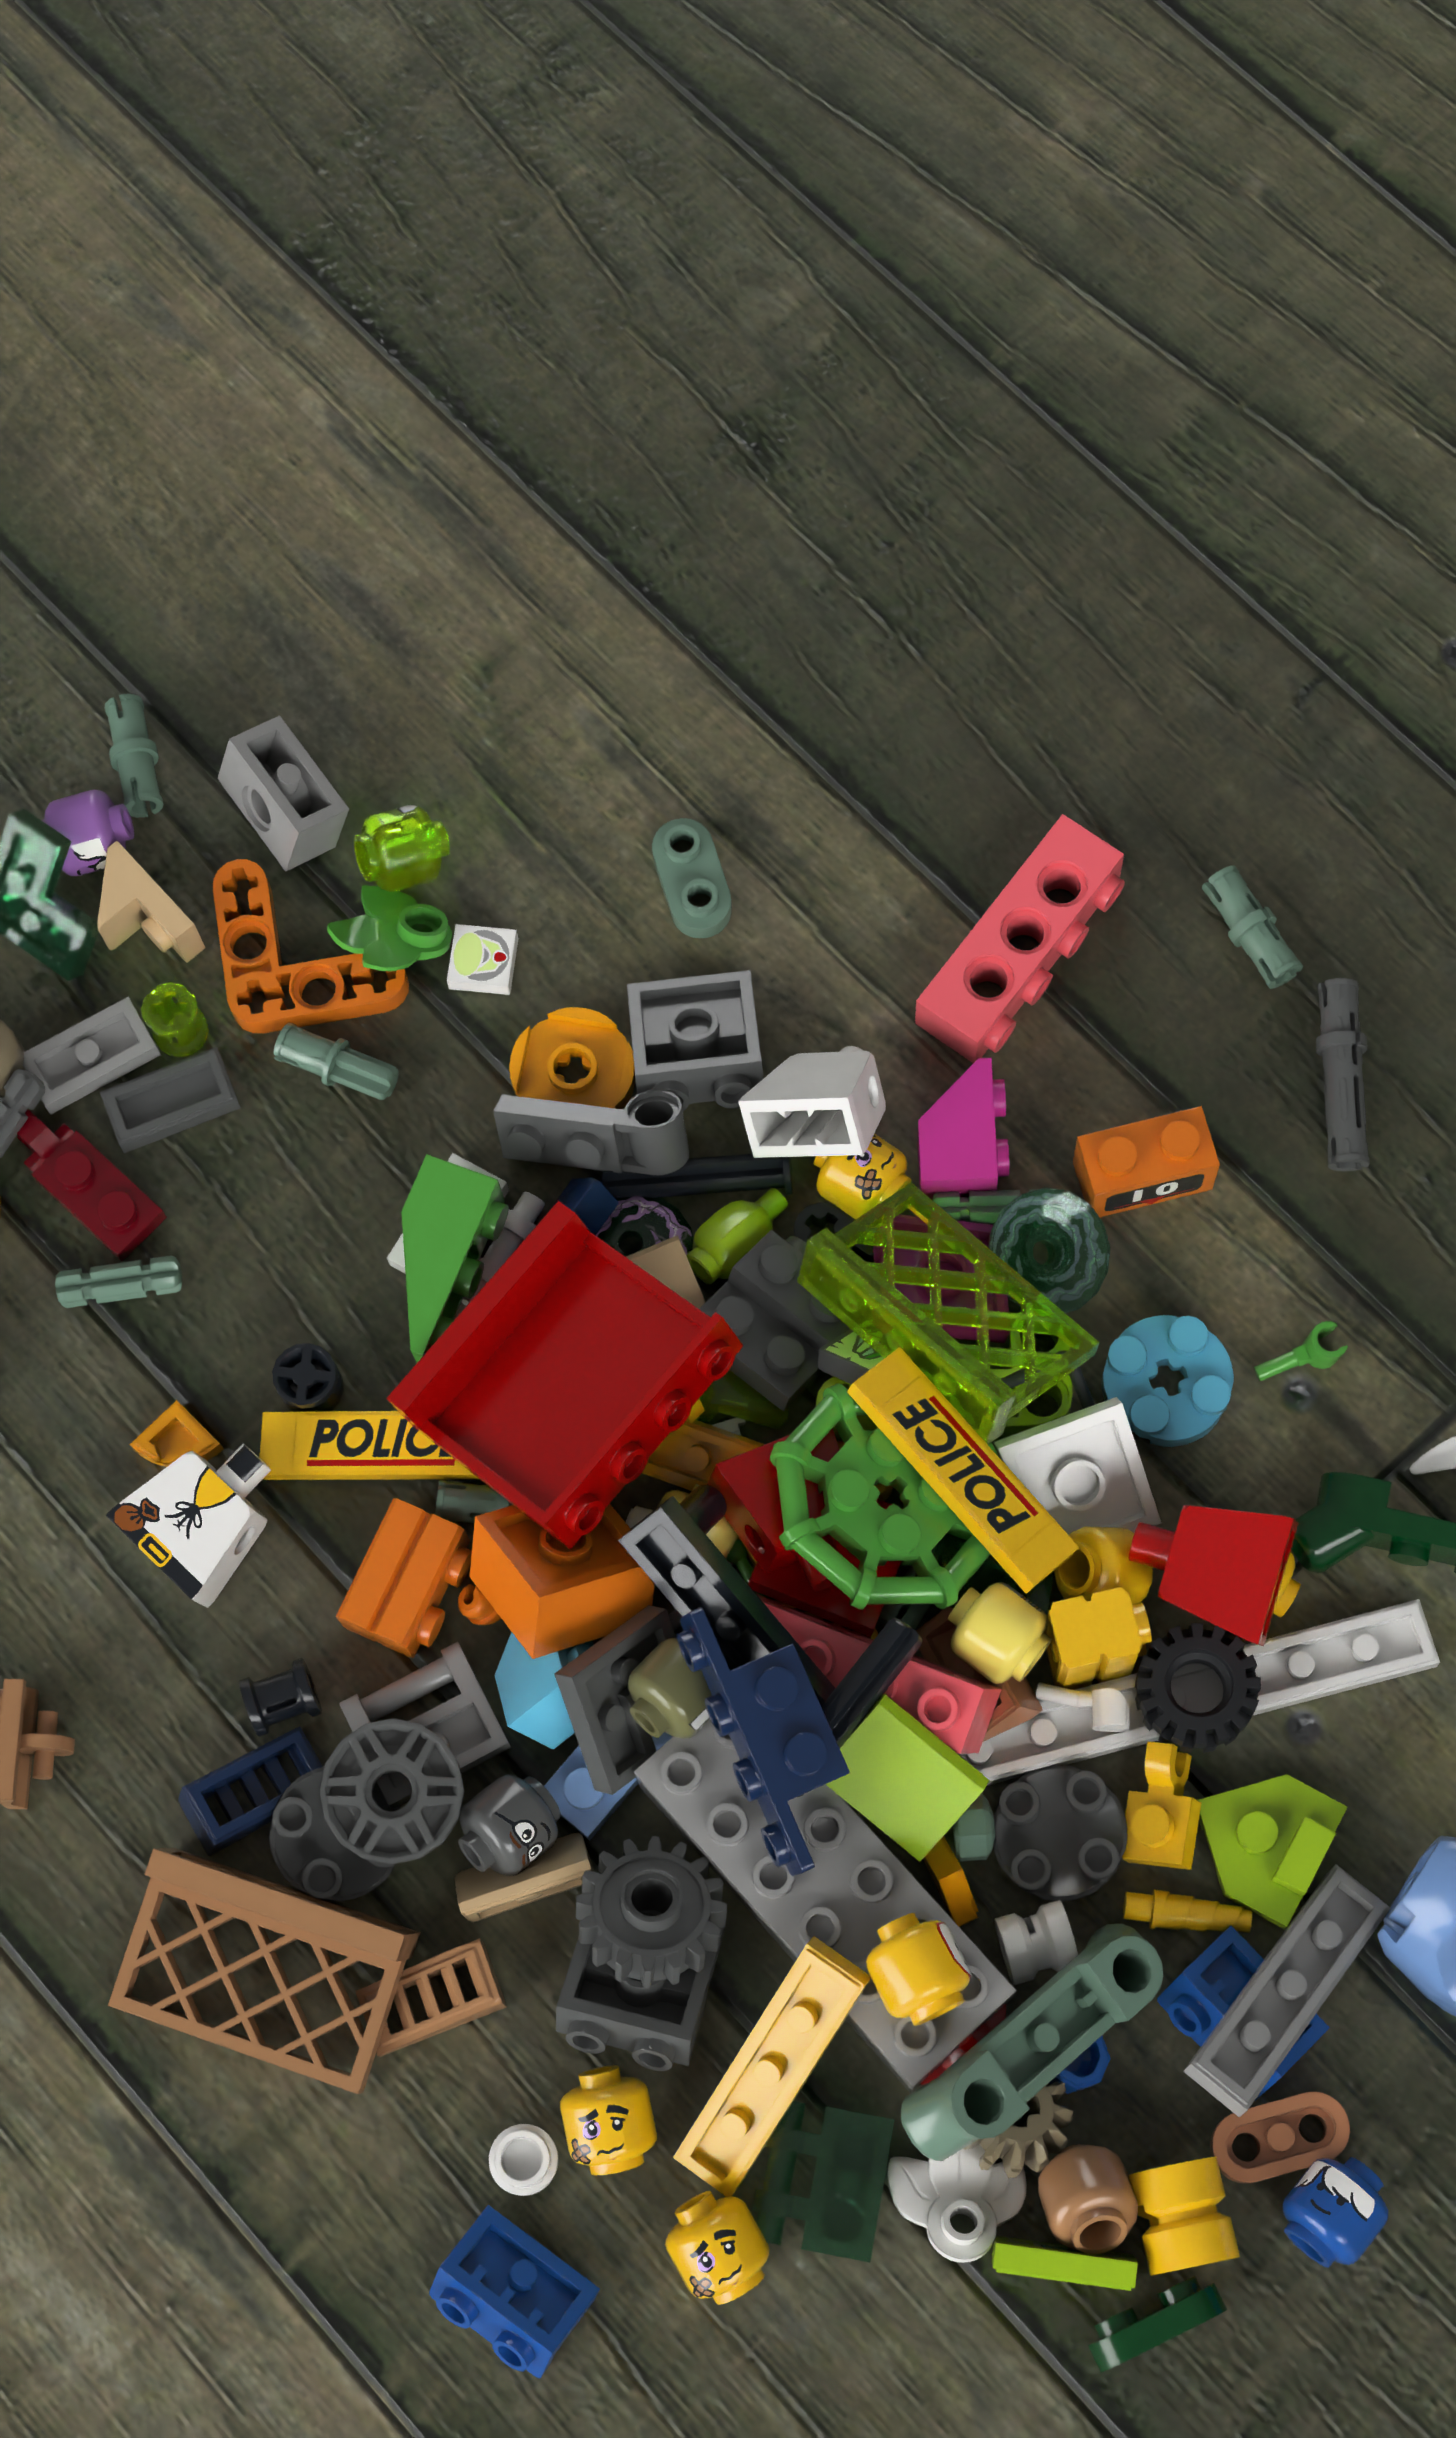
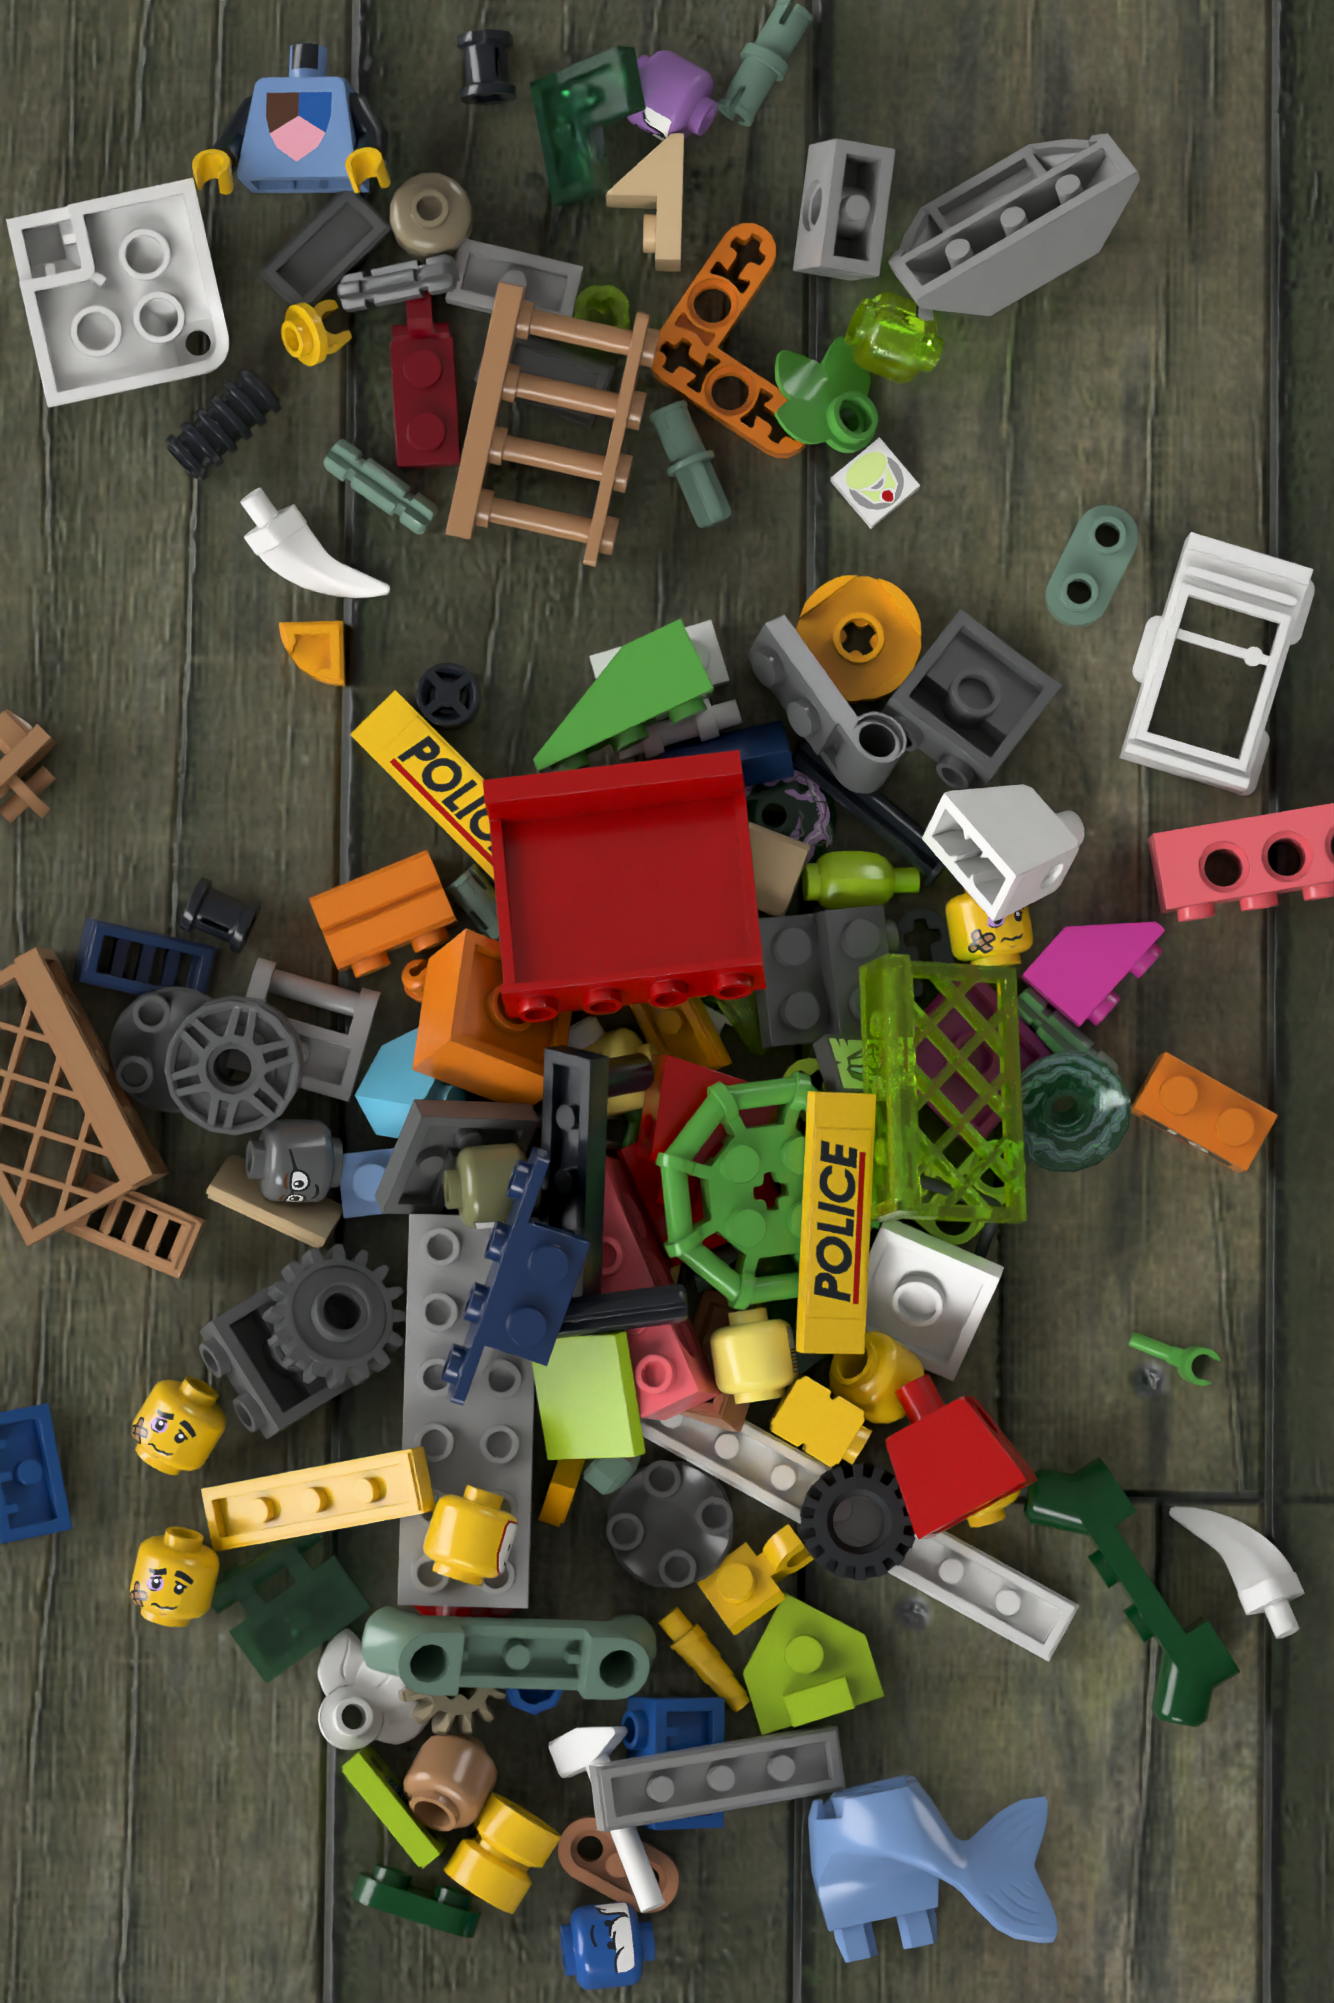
camera: 35 degrees right, 15 degrees up
white torso [106,1443,271,1608] -> none
white plate [489,2124,559,2196] -> none
white wheel [994,1900,1078,1986] -> none
white hand [1036,1682,1130,1732] -> none
medium azure plate [1102,1315,1234,1447] -> none
none -> white bar [240,487,390,598]
none -> medium nougat fence [445,281,660,567]
none -> white piece [548,1726,665,1913]
none -> light grey wedge [888,133,1141,316]
none -> white piece [1119,532,1315,796]

